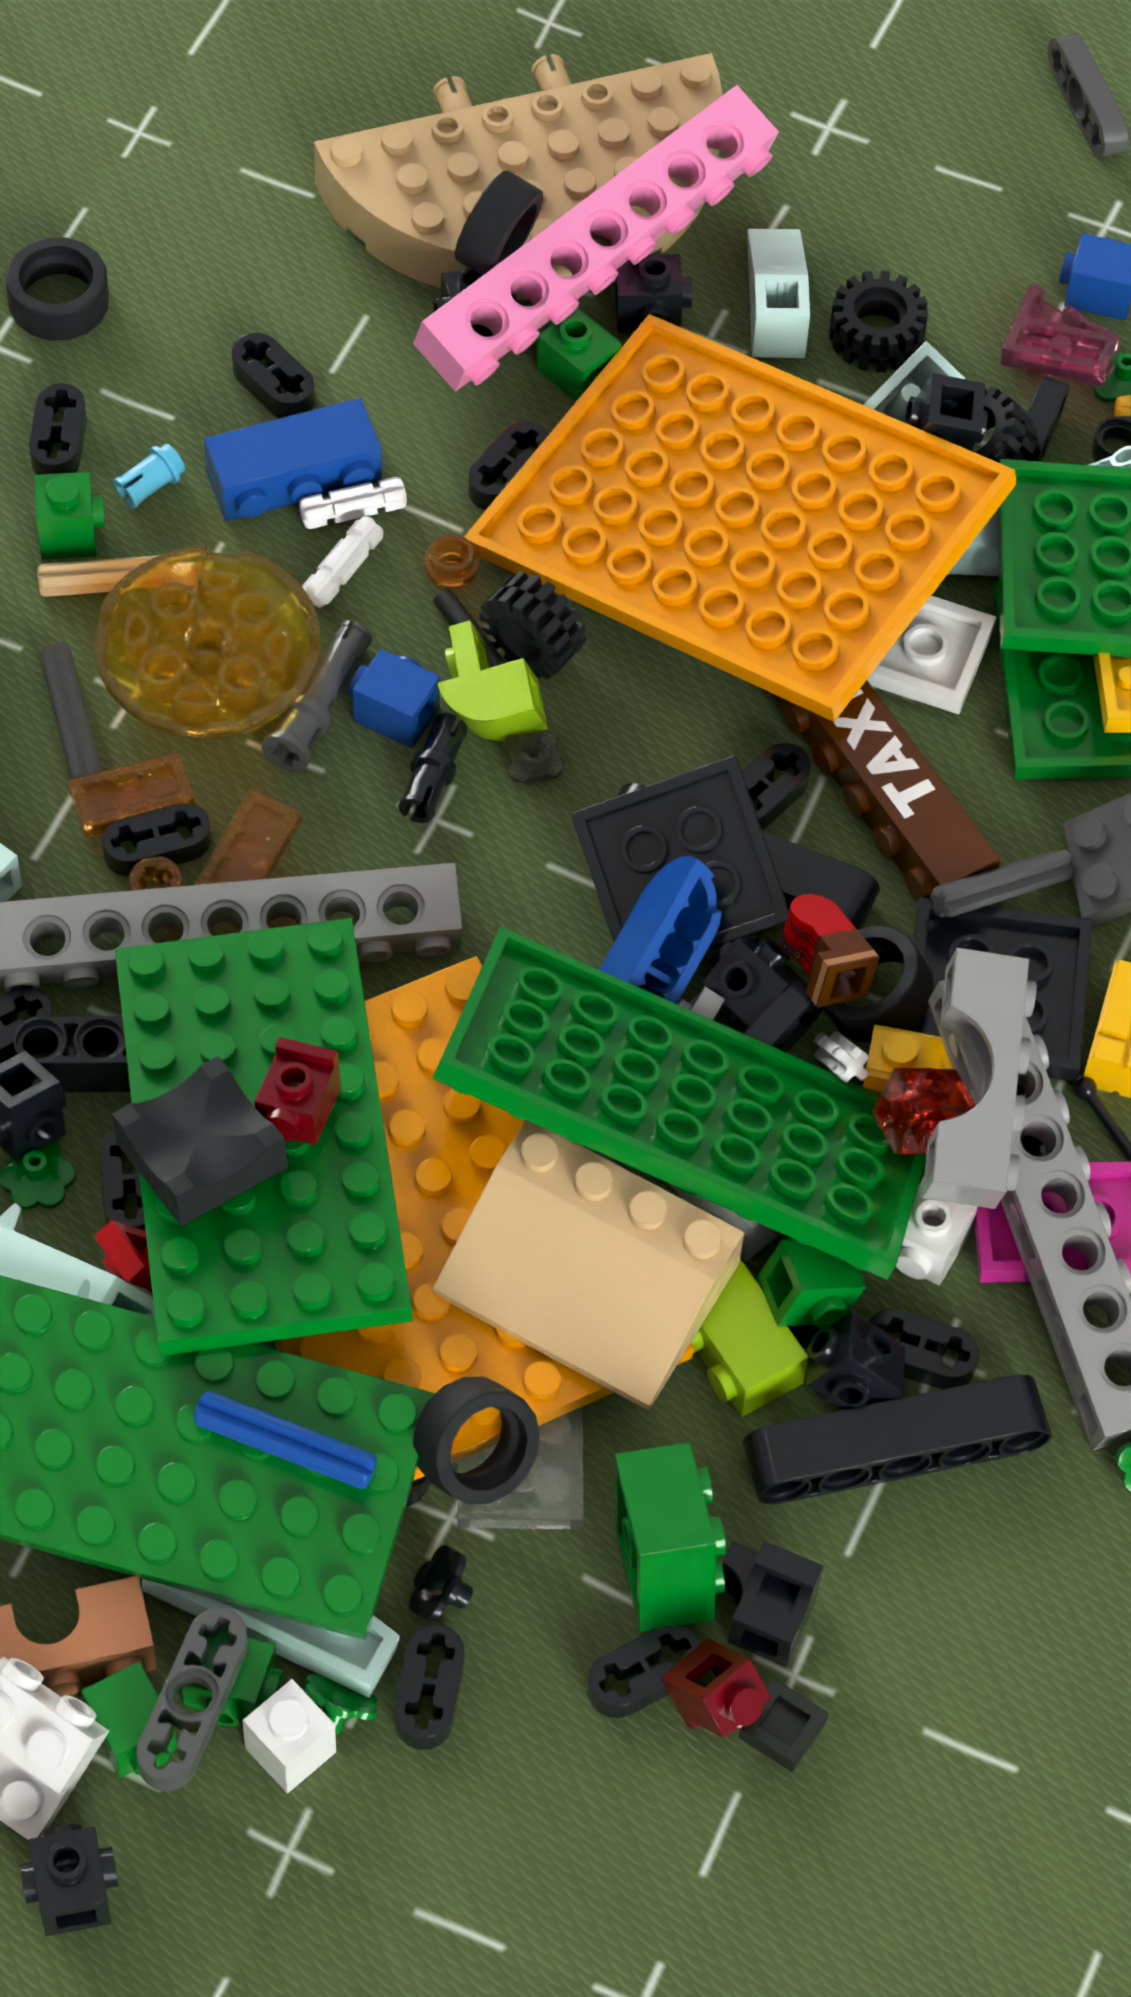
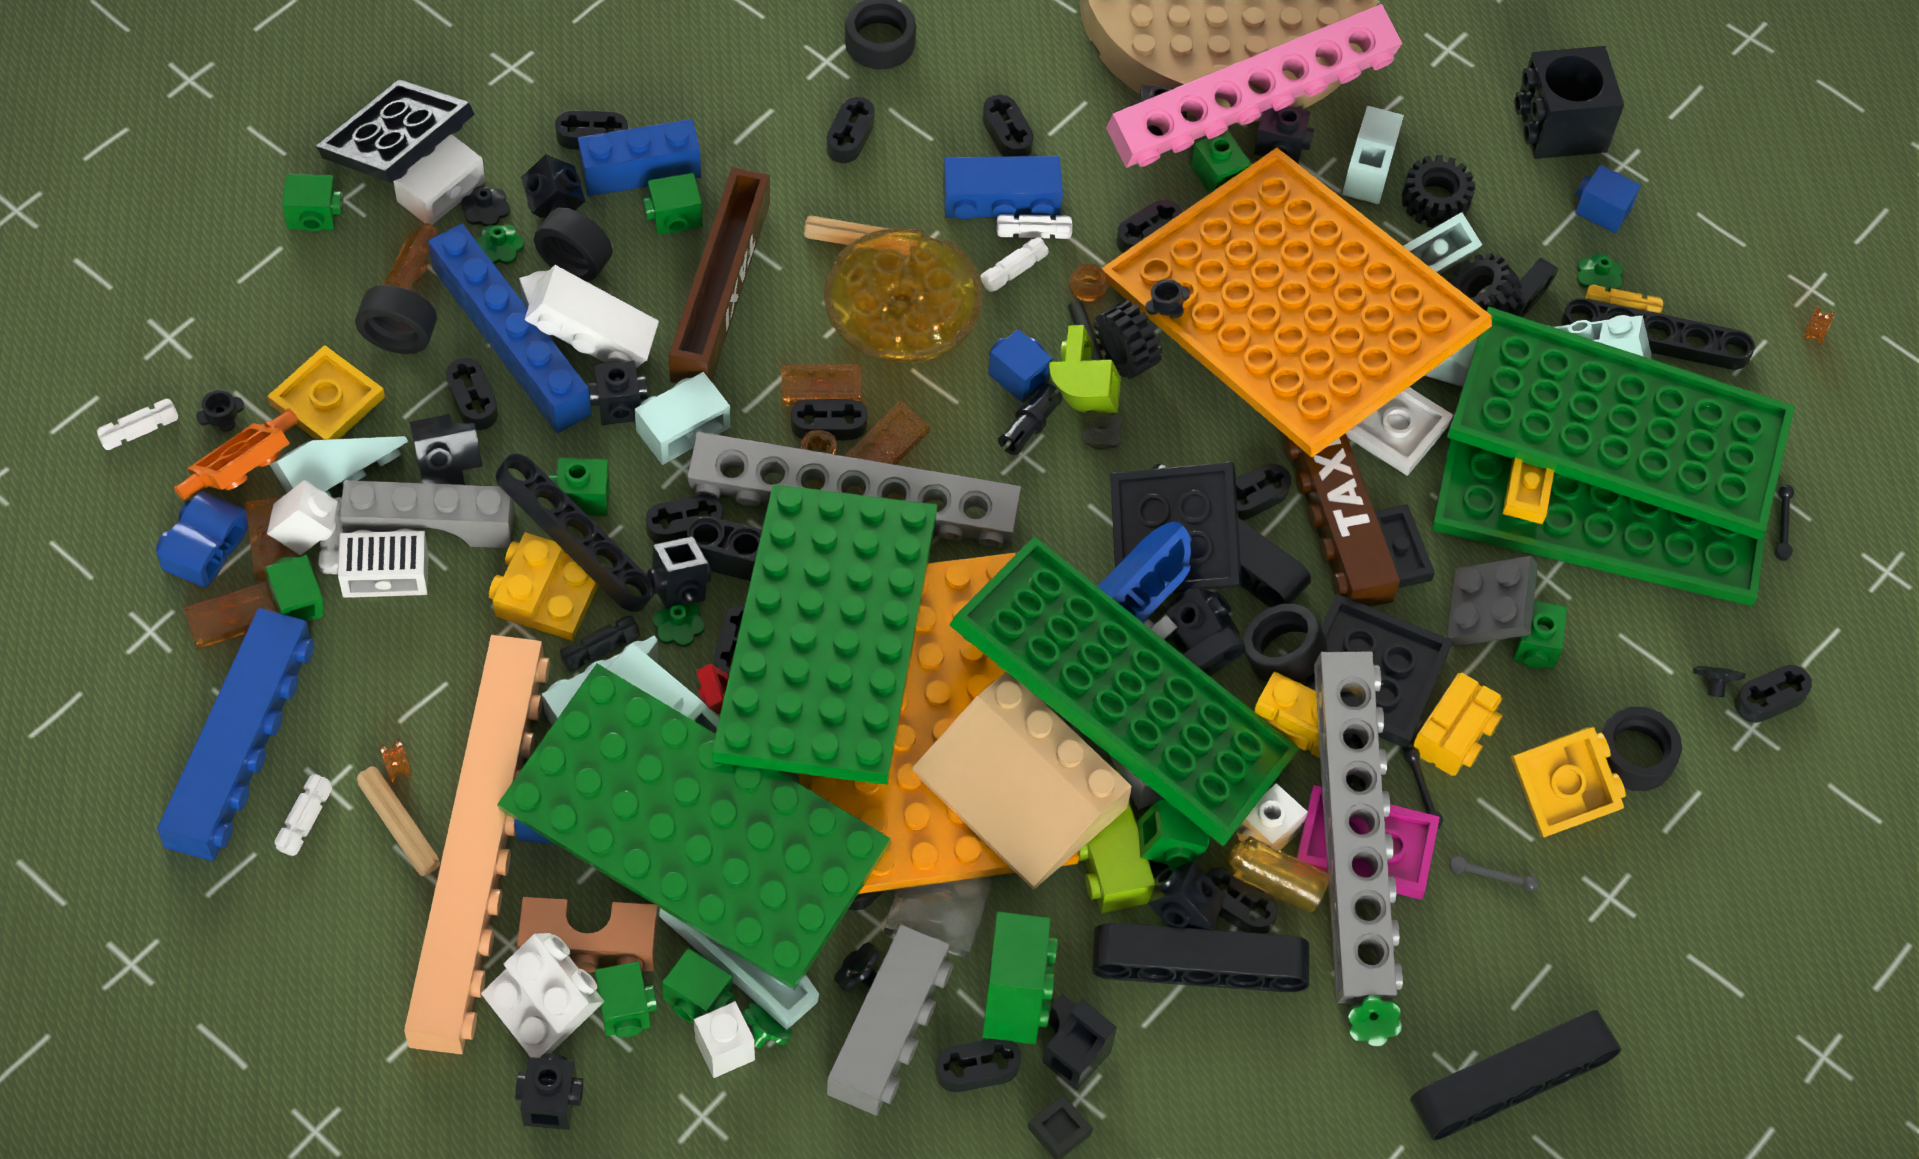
camera: 15 degrees right, 0 degrees up
green brick [34,472,105,560] -> none
dark grey axle [40,642,103,791] -> none
black brick [112,1056,288,1226] -> none
medium azure pin [113,444,185,509] -> none
dark grey beam [136,1608,248,1791] -> none
blue axle [193,1391,377,1489] -> none
dark red brick [254,1037,341,1145] -> none
dark grey pin [262,620,372,772] -> none
black beam [395,1624,464,1750] -> none
black tyre [413,1376,540,1505] -> none
black tyre [454,171,544,276] -> none
dark red brick [661,1638,771,1738] -> none
leg [780,894,880,1008] -> none
white axle [813,1031,870,1083] -> none
clear red brick [872,1068,976,1154] -> none
black brick [904,373,988,450] -> none
light grey arch [922,948,1037,1209] -> none
dark grey axle [930,849,1075,917] -> none
clear pink wing [1001,284,1120,387] -> none
dark grey beam [1048,33,1129,159] -> none
none -> light grey brick [827,925,954,1116]
none -> black plate [1145,279,1190,318]
none -> clear yellow brick [1227,836,1329,913]
none -> black plate [1375,504,1435,588]
none -> black brick [1514,46,1624,159]

